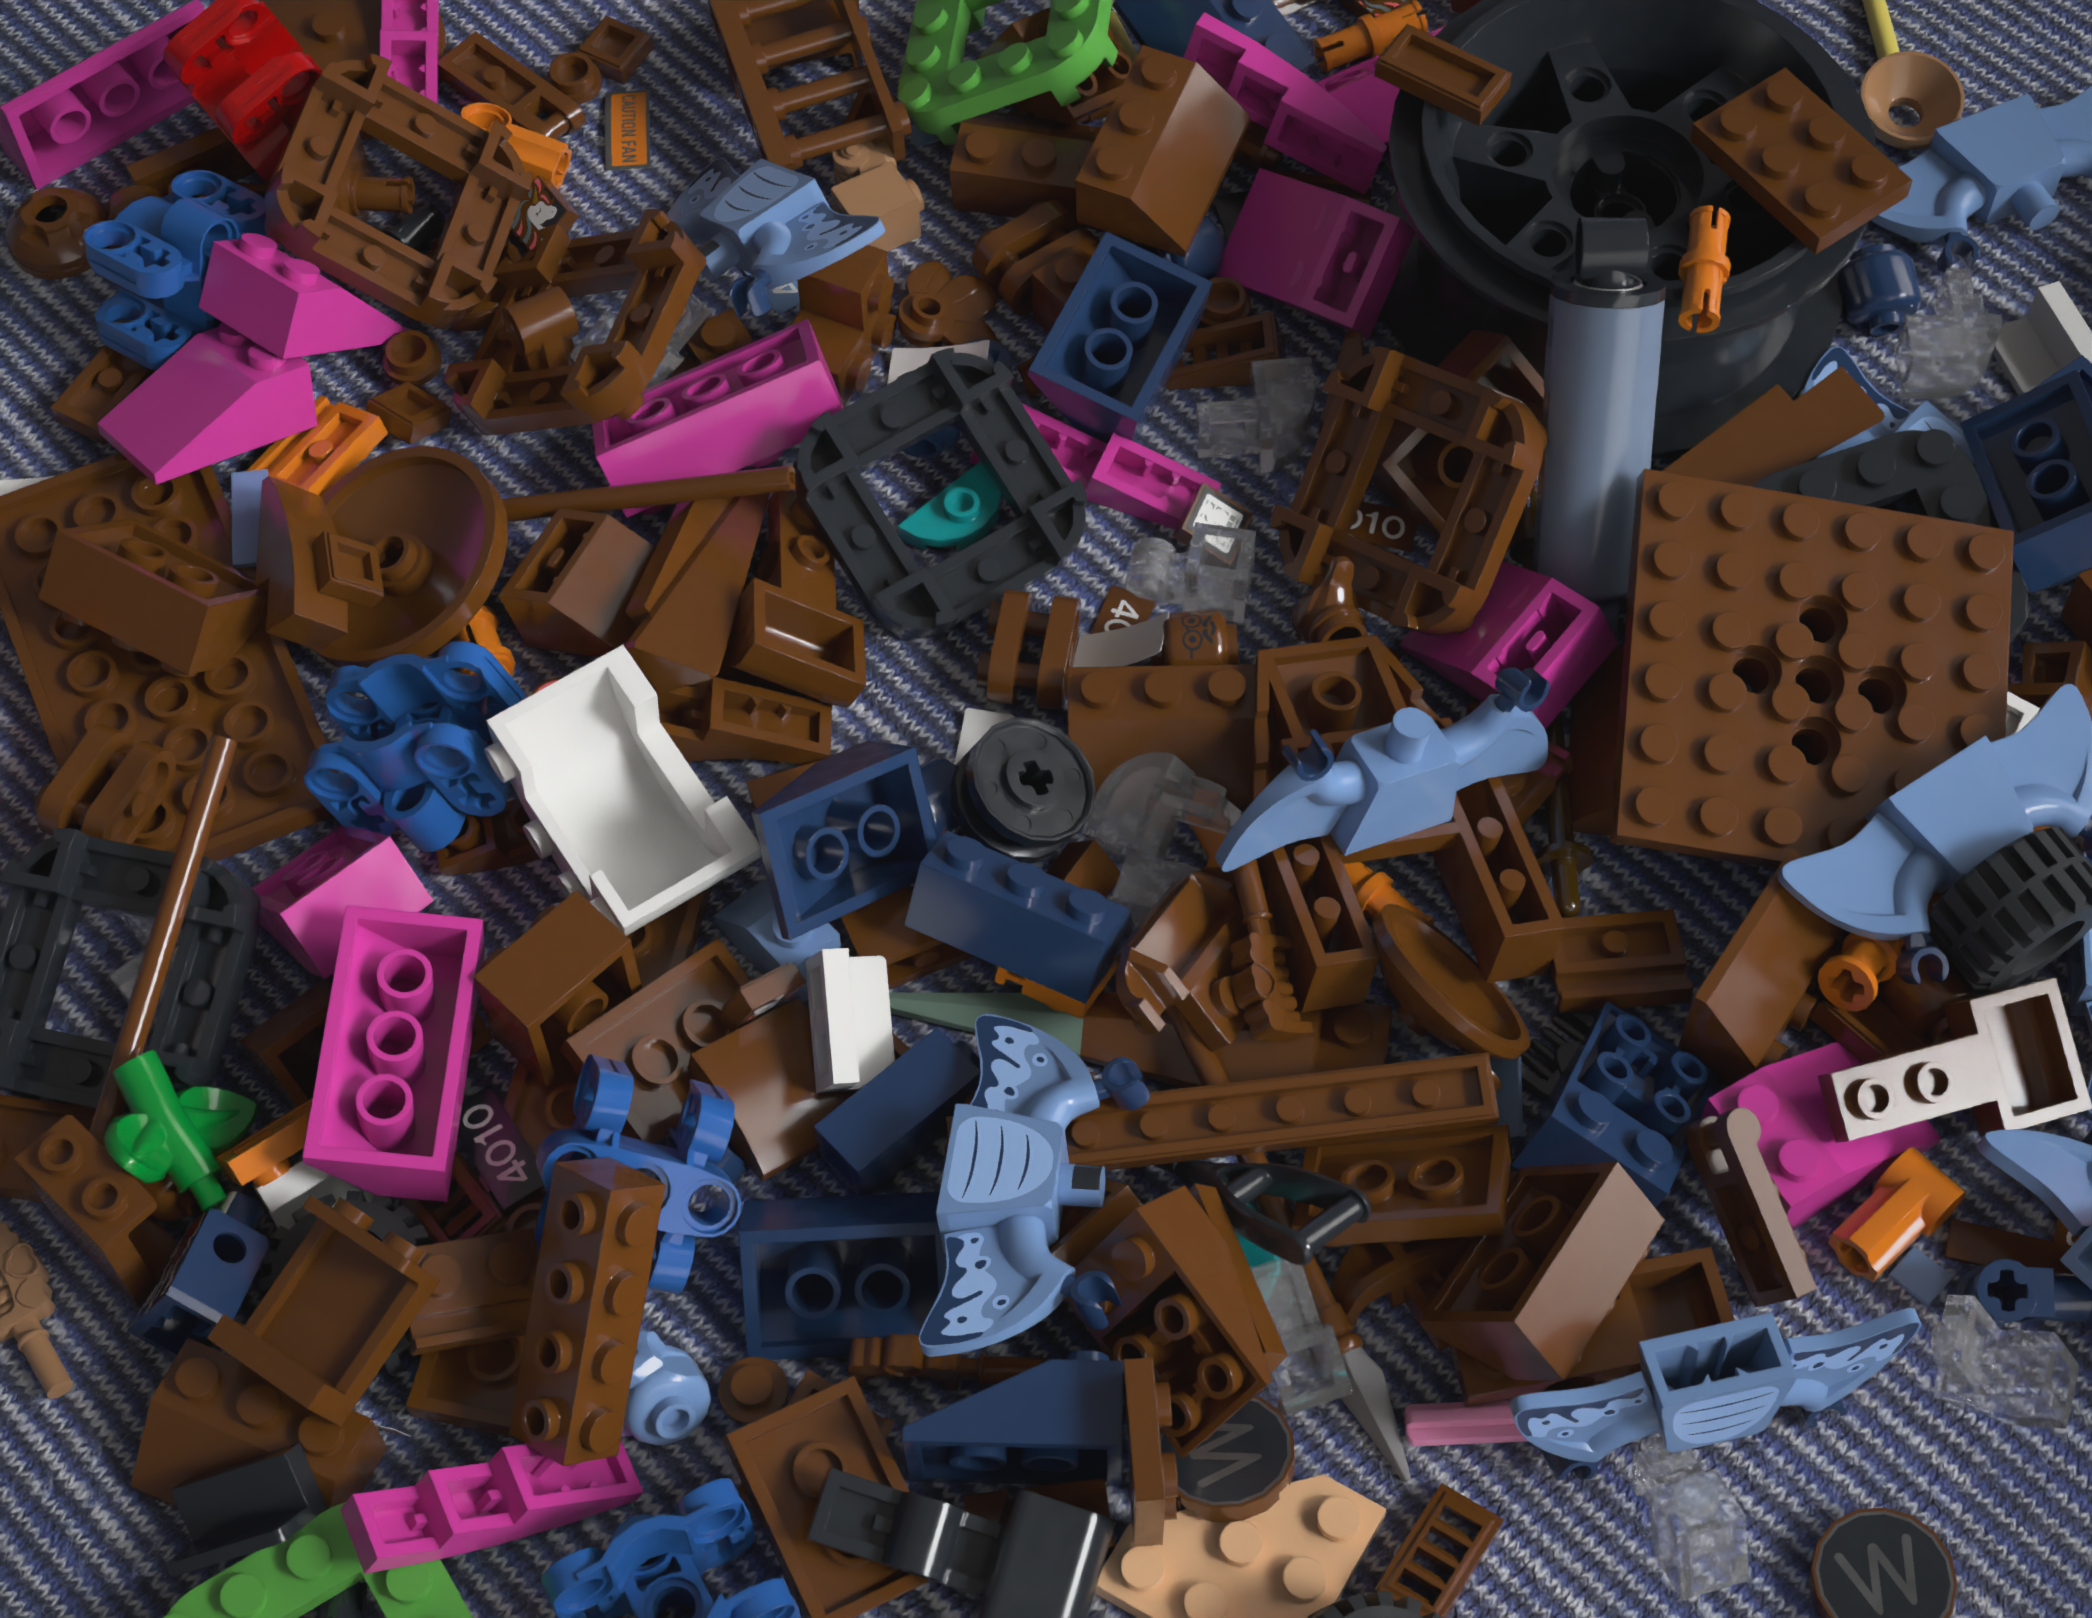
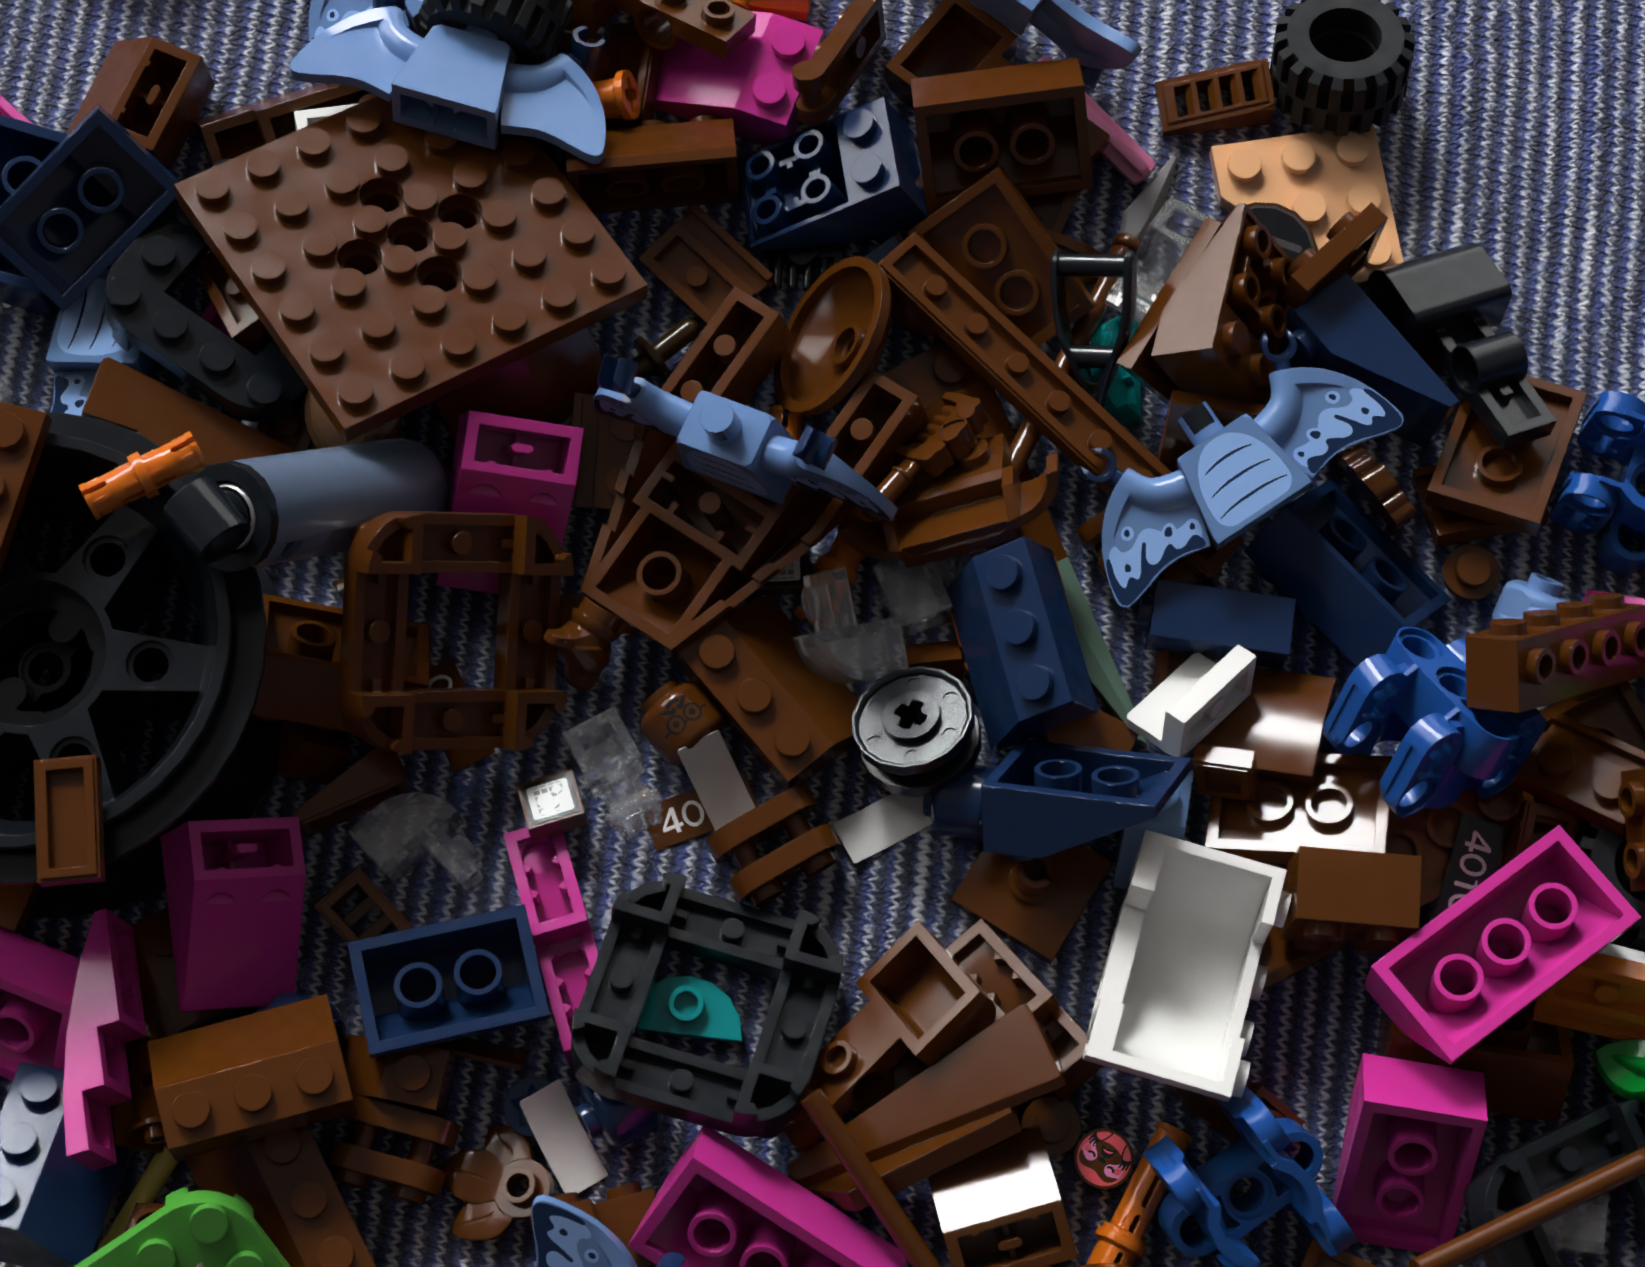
camera: 130 degrees left, 15 degrees up
reddish brown plate [1199,277,1251,327] -> none

